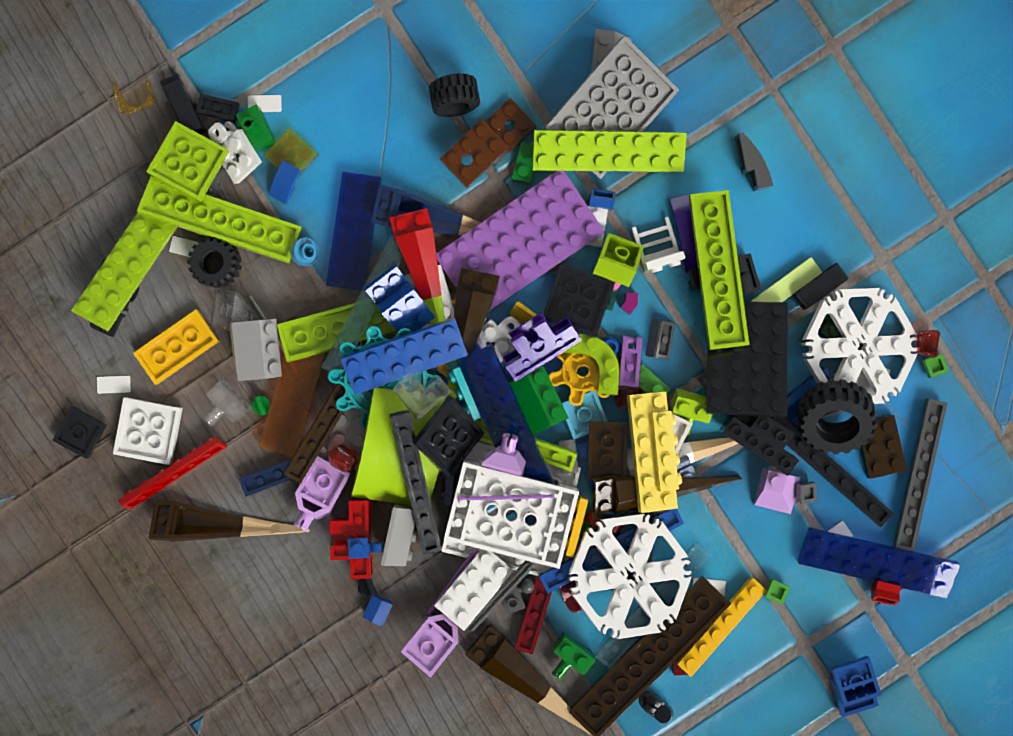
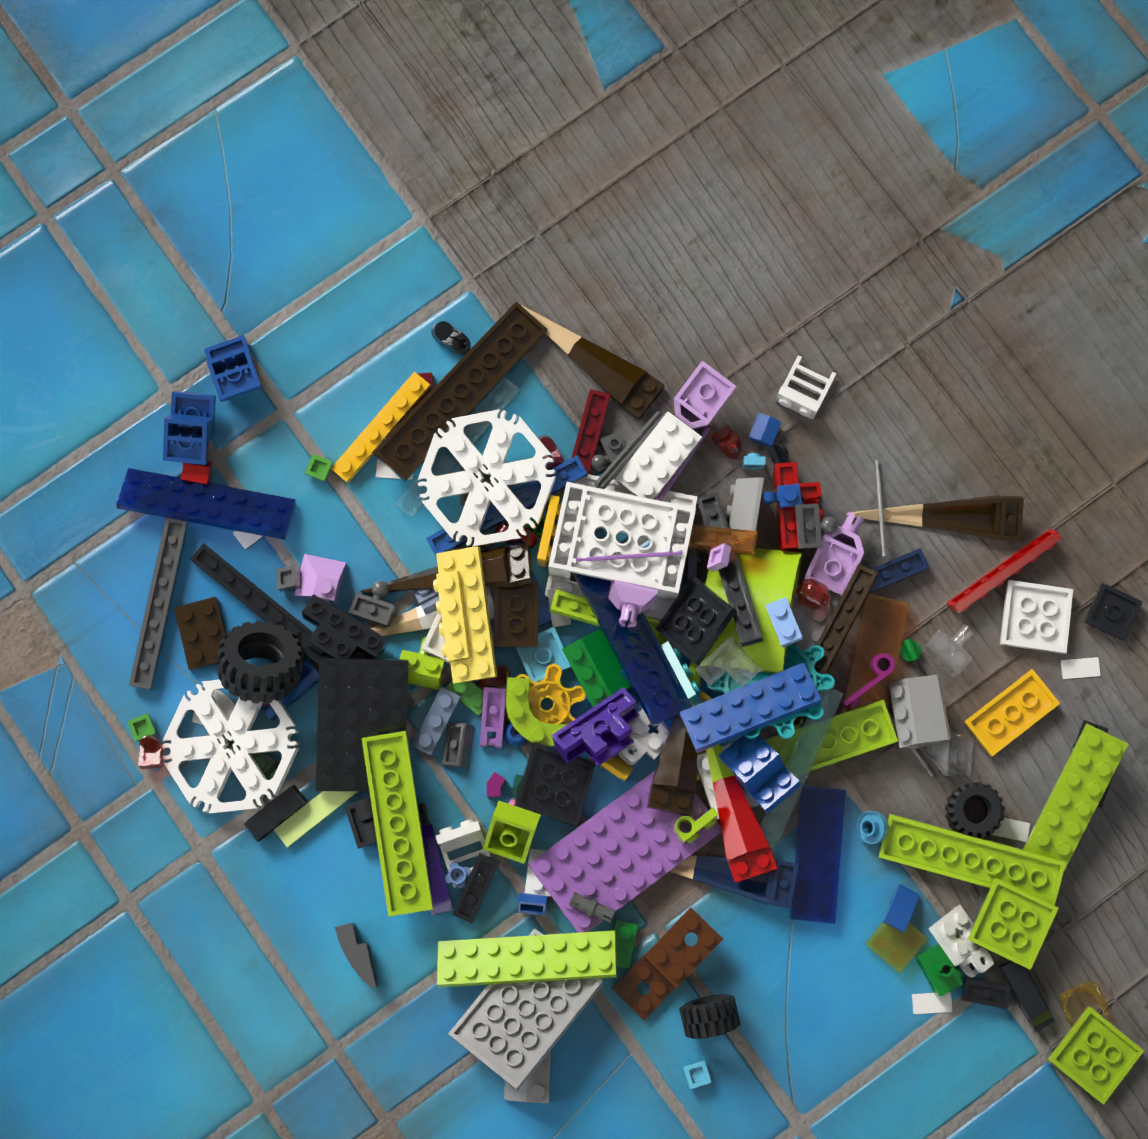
camera: 175 degrees right, 10 degrees down
green brick [551,631,596,680] -> none
none -> blue bracket [163,391,216,465]
none -> dark grey plate [349,581,397,627]
none -> sand blue plate [412,687,462,756]
none -> medium blue plate [445,862,471,888]
none -> black plate [452,853,500,924]
none -> dark grey pin [569,892,616,923]
none -> lime plate [674,807,718,845]
none -> medium azure plate [683,1060,712,1089]
none -> clear orange plate [689,525,758,555]
none -> lavender plate [707,543,731,572]
none -> clear red plate [710,425,742,460]
none -> medium azure plate [742,453,766,470]
none -> light blue plate [765,597,803,647]
none -> white plate [775,355,836,419]
none -> dark grey plate [795,504,838,549]
none -> magenta door [841,653,895,708]
none -> light grey piece [875,460,886,558]
none -> lime plate [1047,1006,1144,1105]

